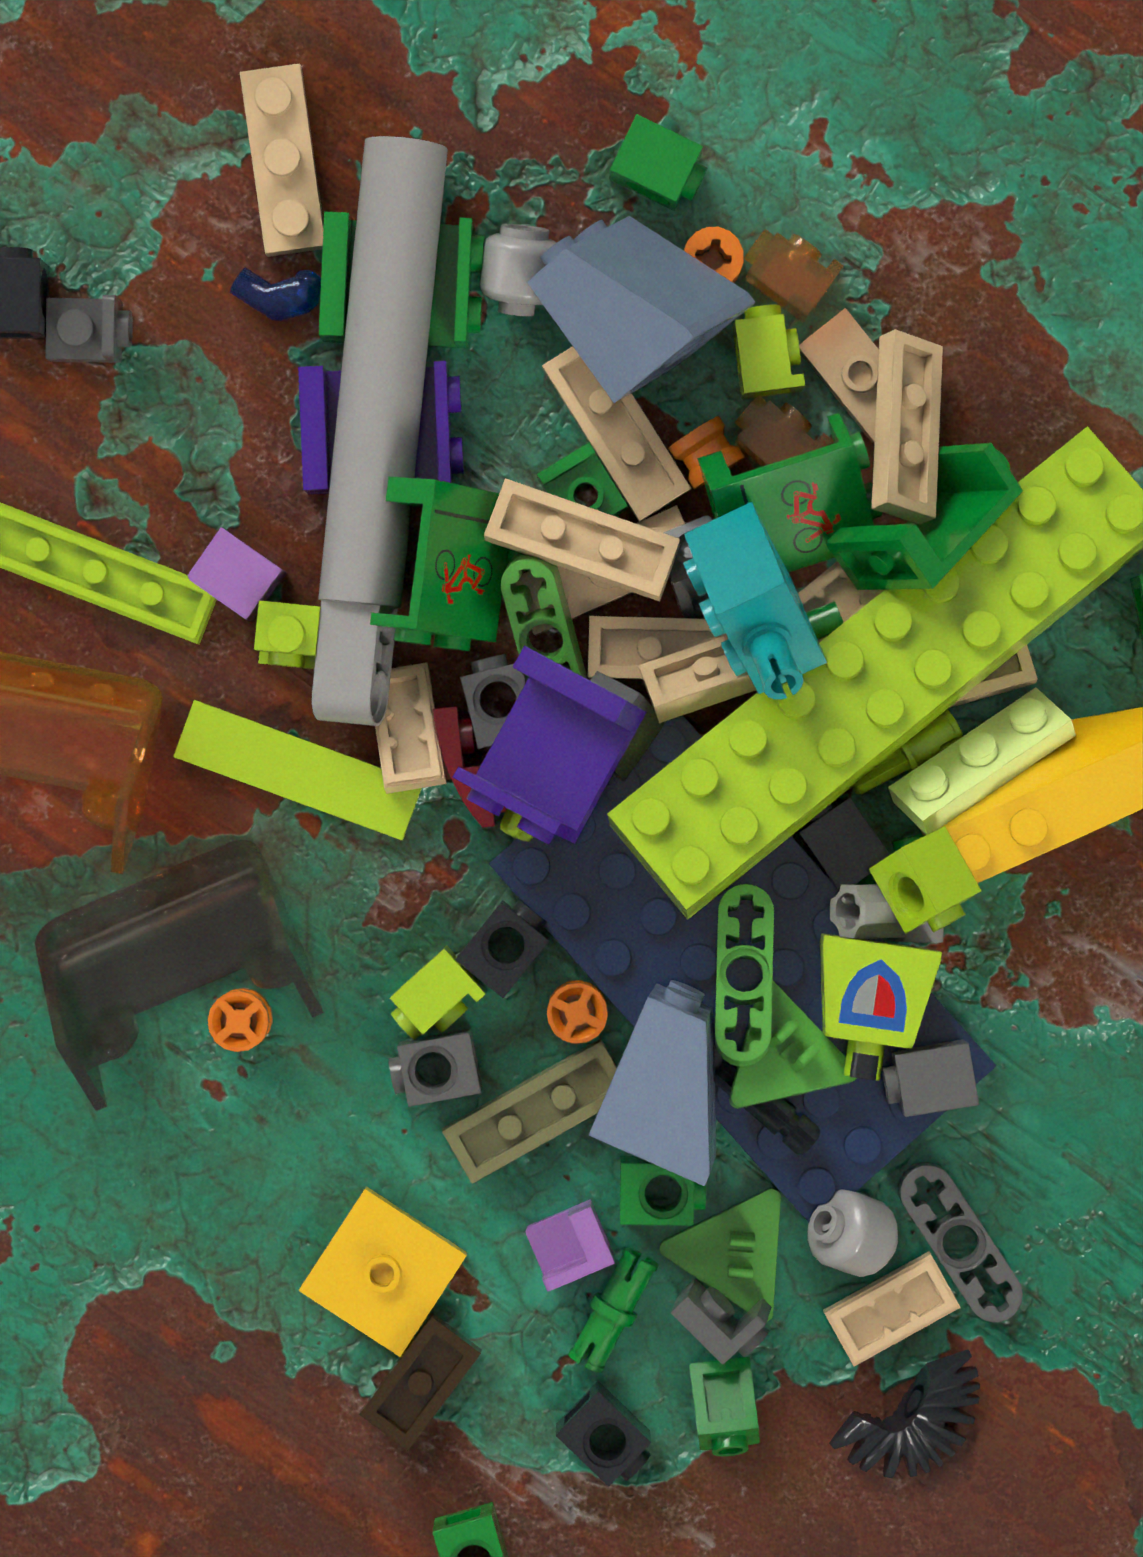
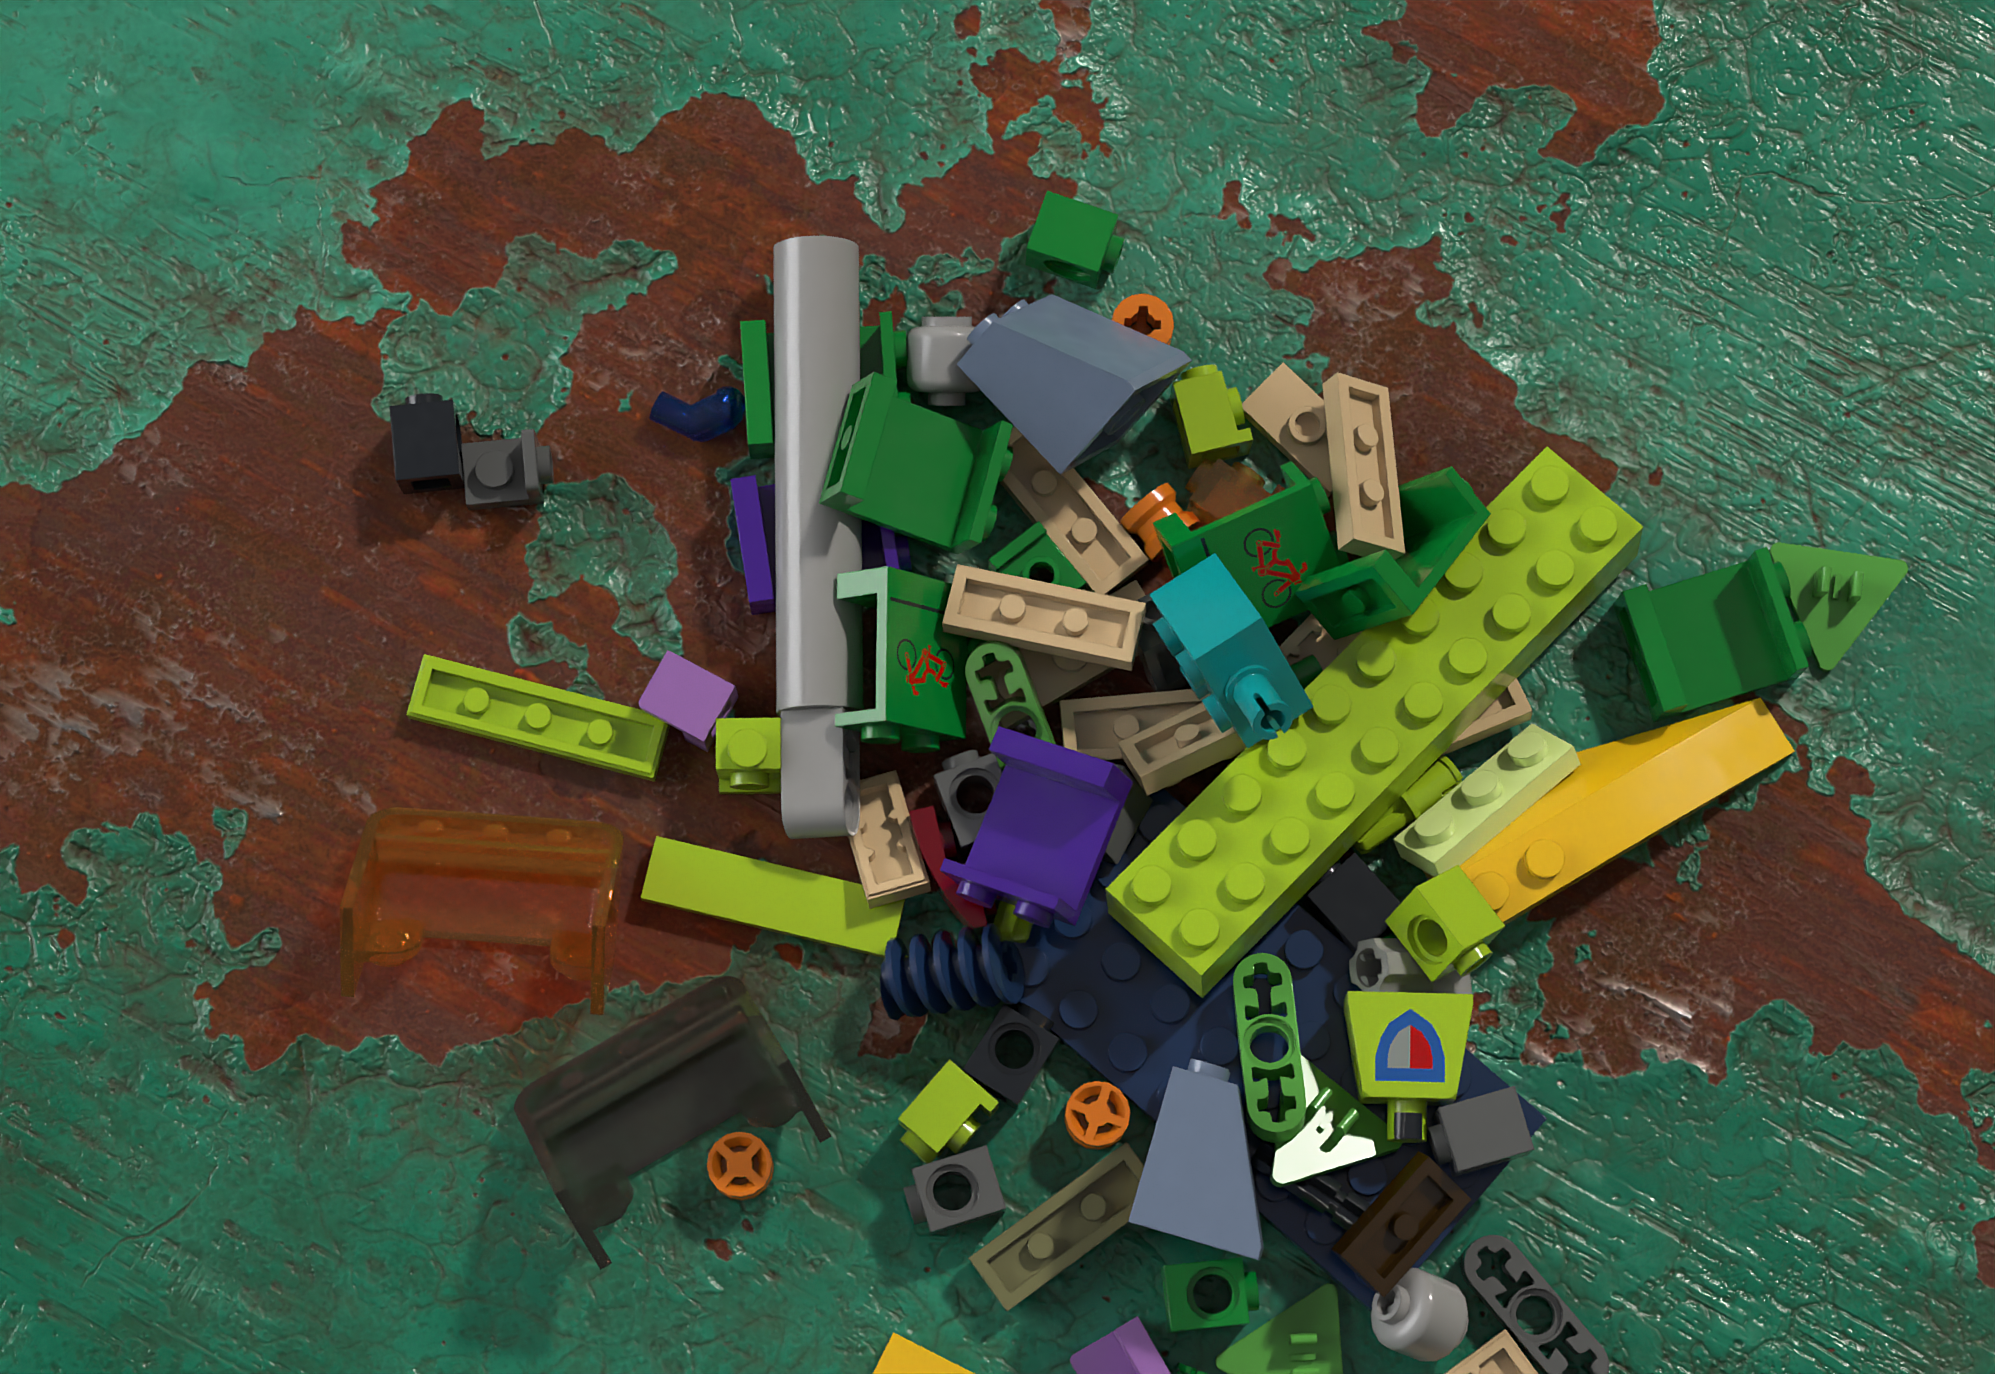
camera: 10 degrees left, 10 degrees down
tan plate [240,64,324,257] -> none
clear orange brick [744,229,844,323] -> none
none -> green panel [819,372,1014,555]
none -> dark blue piece [880,923,1025,1020]
none -> dark brown plate [1331,1151,1471,1297]

